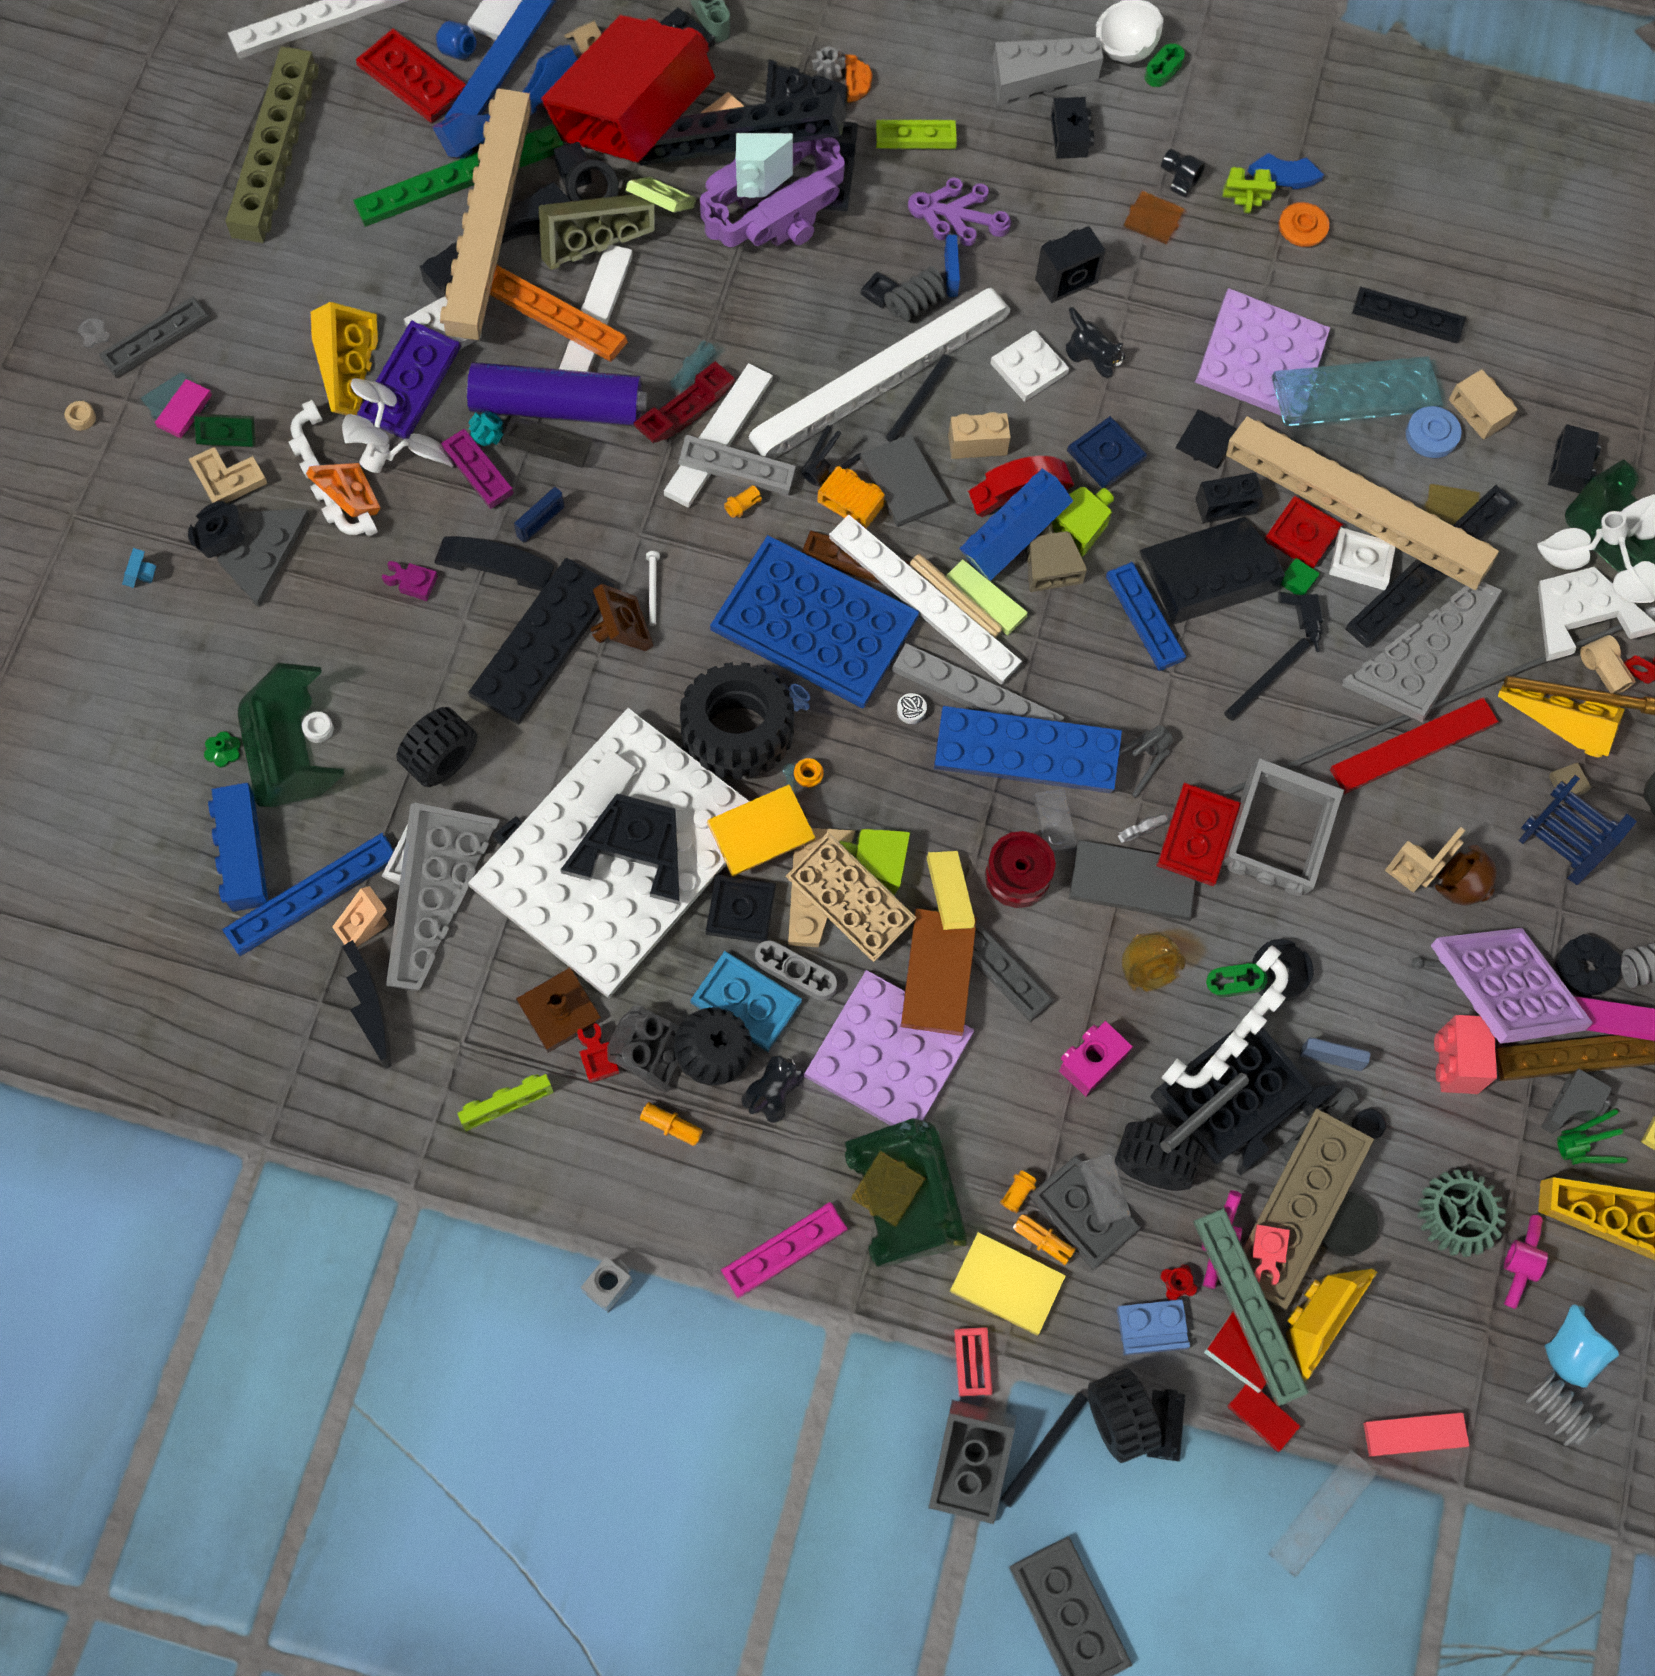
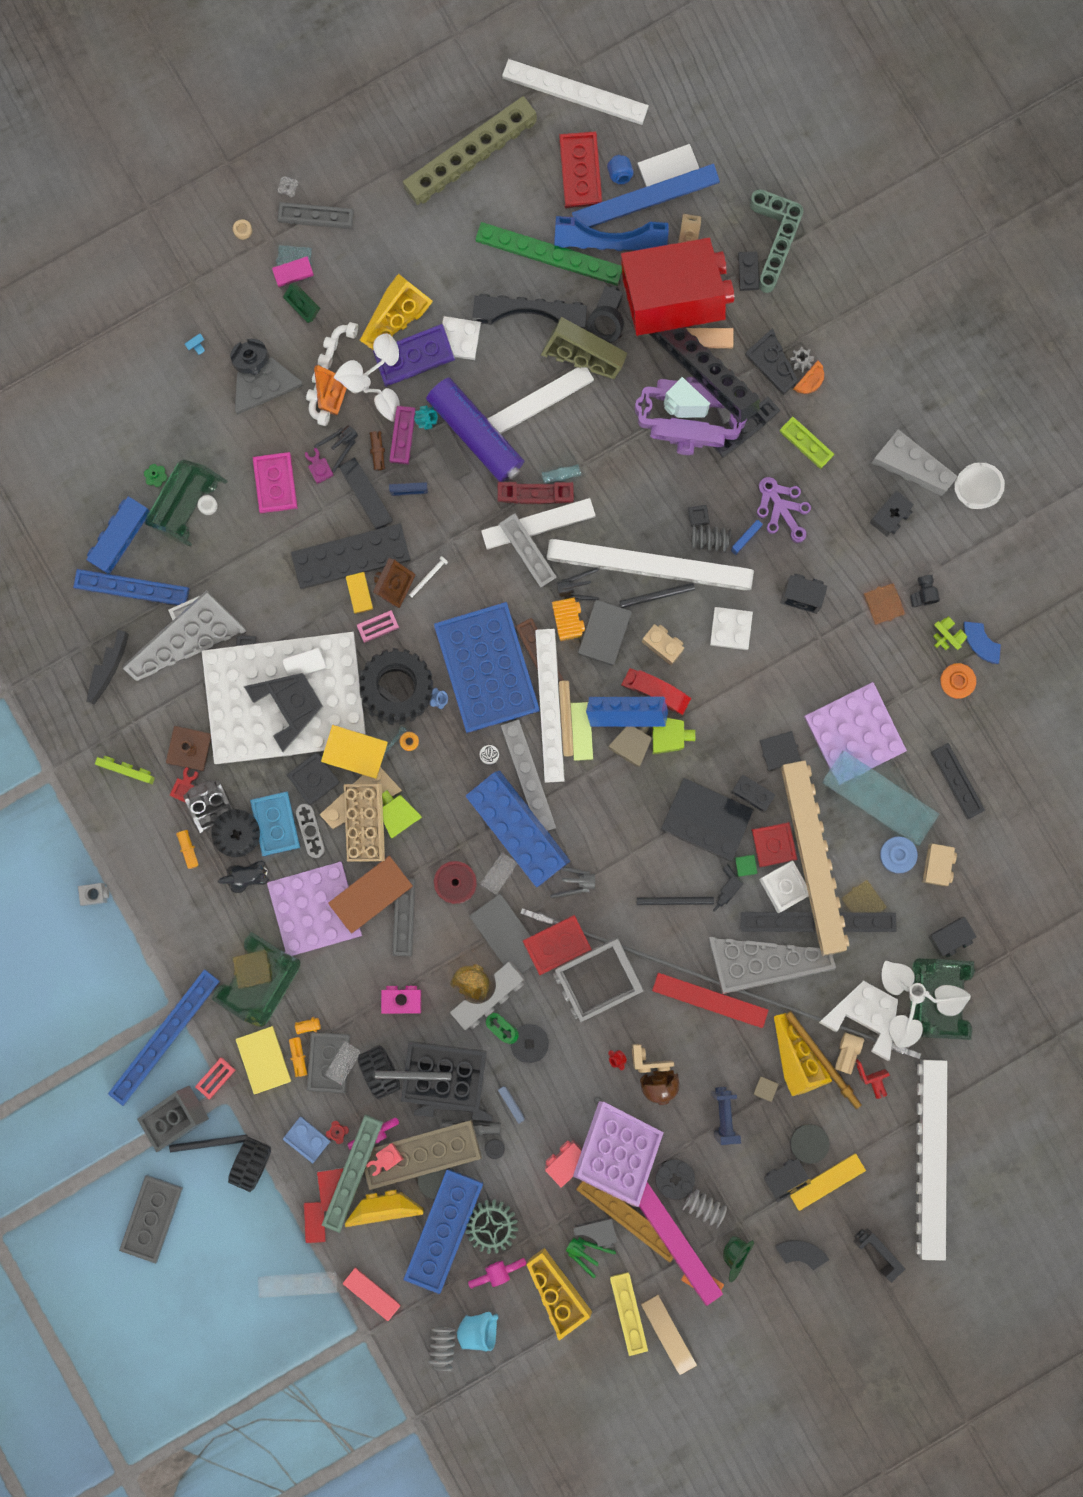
camera: 50 degrees right, 15 degrees up
tan plate [189,447,268,503] -> none
light nougat slope [332,886,389,947] -> none
black tyre [396,707,478,788] -> none
tan brick [440,88,531,340] -> none
orange plate [490,265,628,362] -> none
yellowish green tile [626,177,696,212] -> none
dark pink tile [721,1202,848,1299] -> none
light orange pin [724,485,762,518] -> none
light yellow tile [927,851,975,930] -> none
black animal [1066,307,1126,378] -> none
dark blue plate [1067,416,1147,489] -> none
blue tile [1106,562,1186,671] -> none
green beam [1145,43,1185,87] -> none
black hinge [1146,1389,1186,1462] -> none
white bar [1161,945,1288,1089] -> none
none -> blue plate [108,969,220,1106]
none -> dark pink tile [252,452,298,514]
none -> black plant [314,425,358,473]
none -> yellow tile [346,572,373,614]
none -> bright pink tile [357,610,399,643]
none -> reddish brown pin [369,431,386,471]
none -> blue plate [403,1168,483,1294]
none -> light grey arch [450,960,525,1030]
none -> red plate [608,1050,627,1070]

